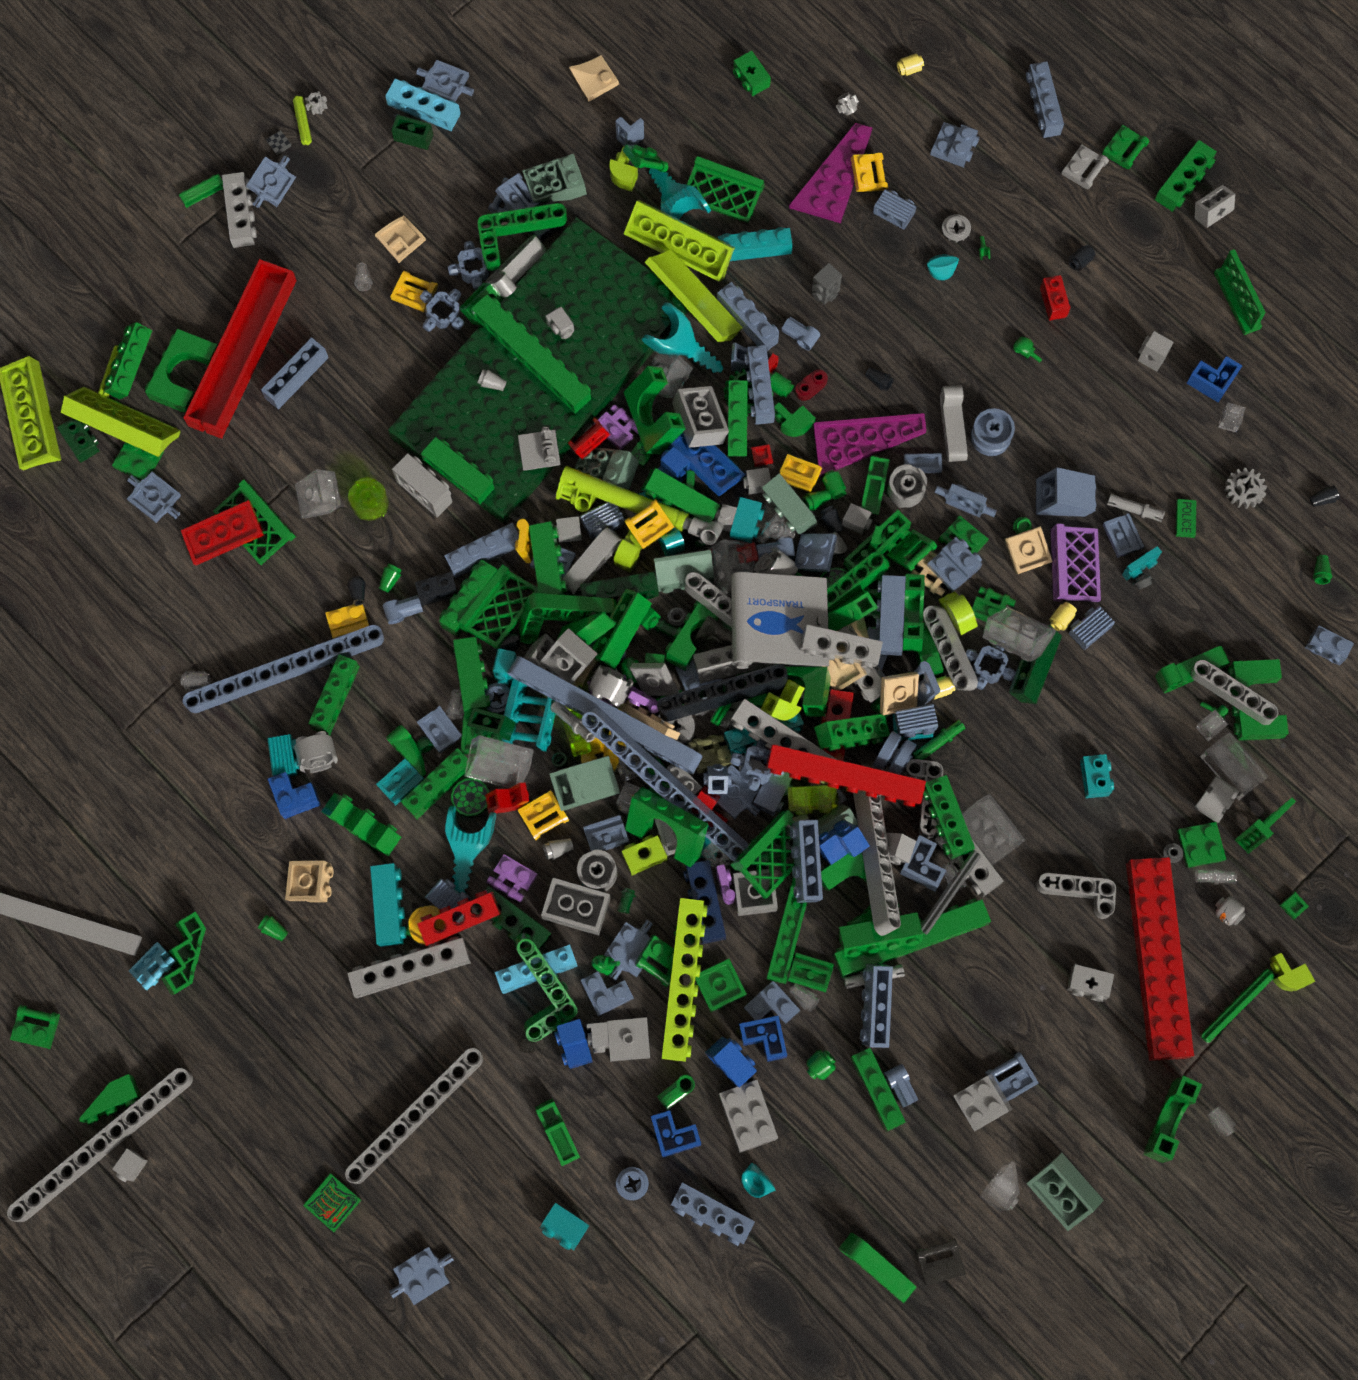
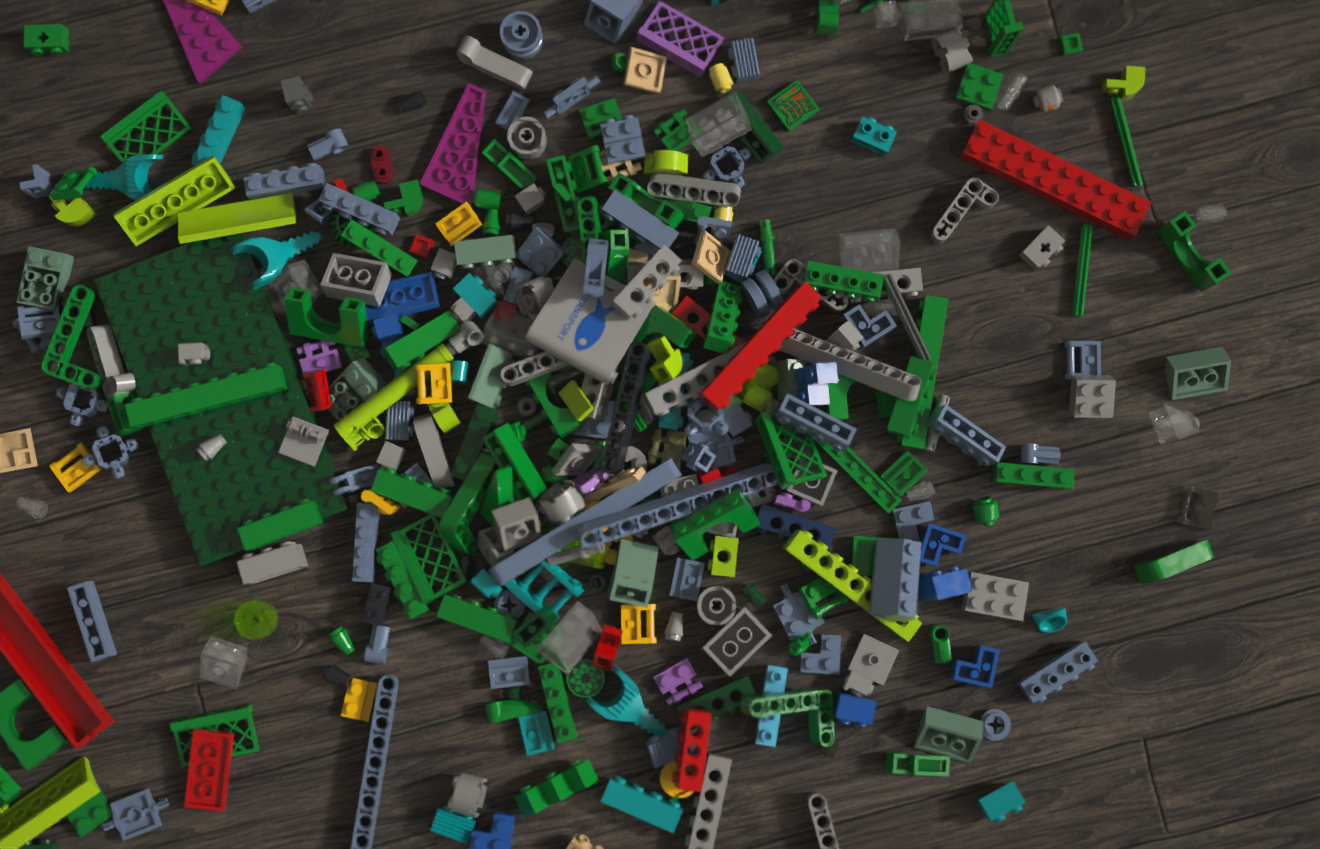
camera: 65 degrees left, 10 degrees up
green brick [308,655,360,736] -> none
none -> sand blue hinge [329,464,380,495]
none -> lime tile [559,380,594,422]
none -> sand blue arch [583,238,608,297]
none -> green tile [767,80,820,132]
none -> sand blue slope [869,539,921,623]
none -> sand green slope [914,706,983,763]
none -> green axle [1072,224,1093,317]

